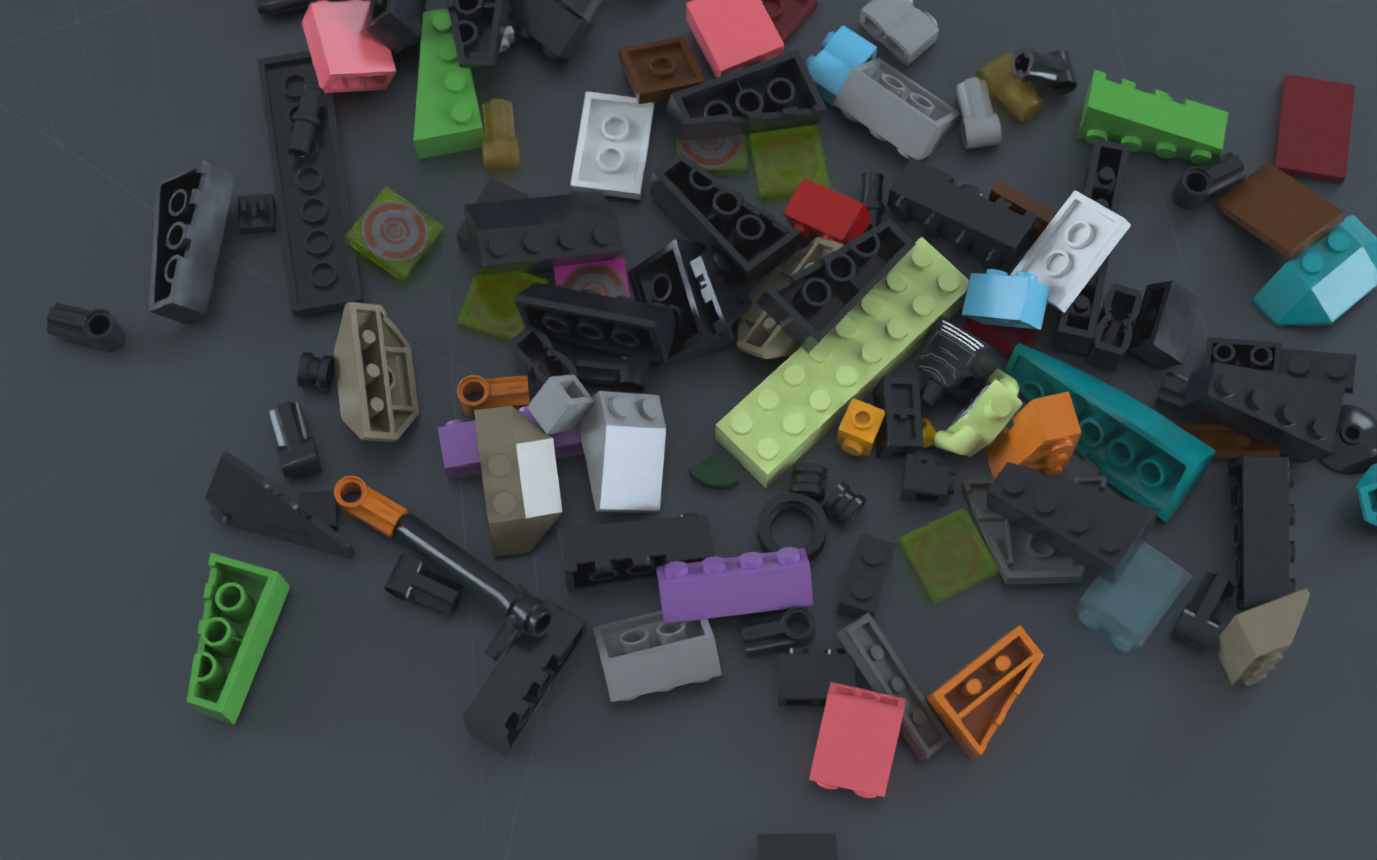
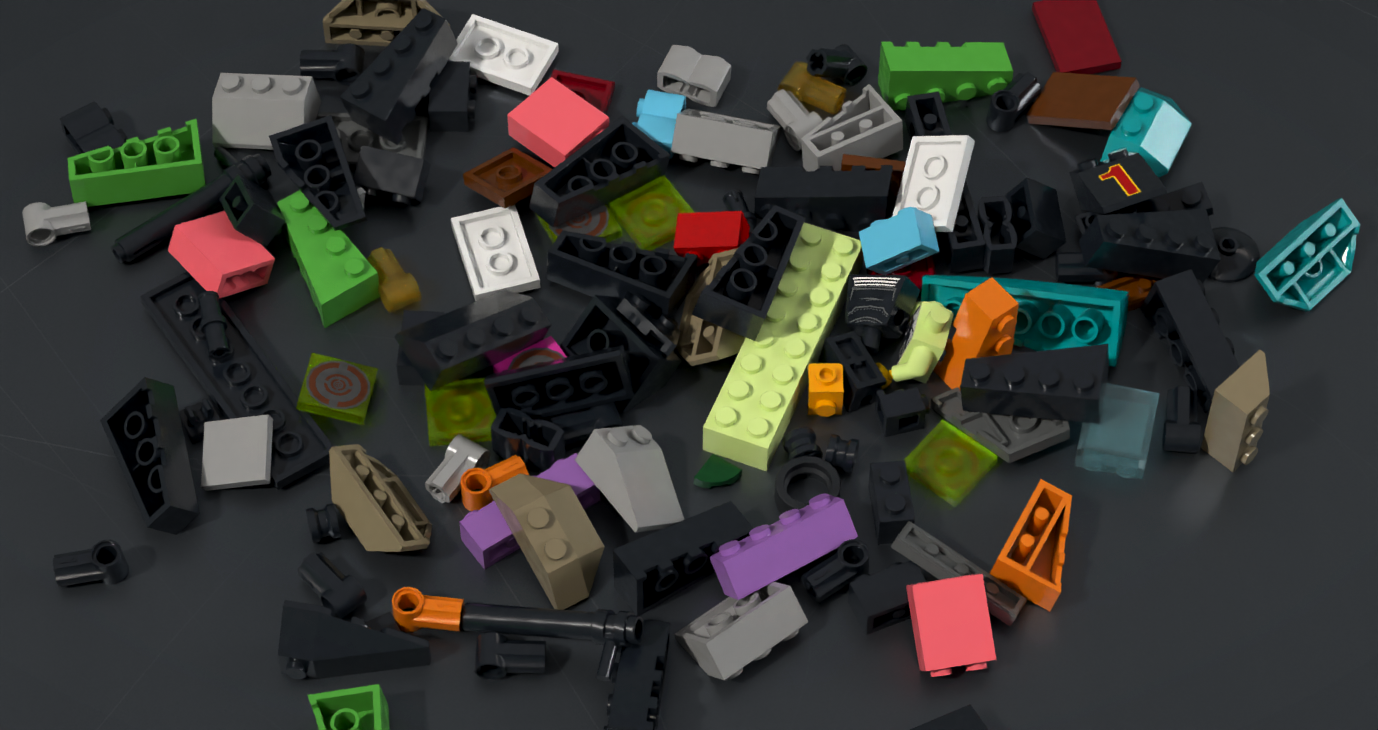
camera: 25 degrees left, 15 degrees down
light grey brick [527,374,595,434] -> none
none -> light grey tile [201,414,273,491]
none -> light grey piece [425,434,491,503]
none -> light grey wedge [801,84,903,171]
none -> black slope [1069,148,1167,214]

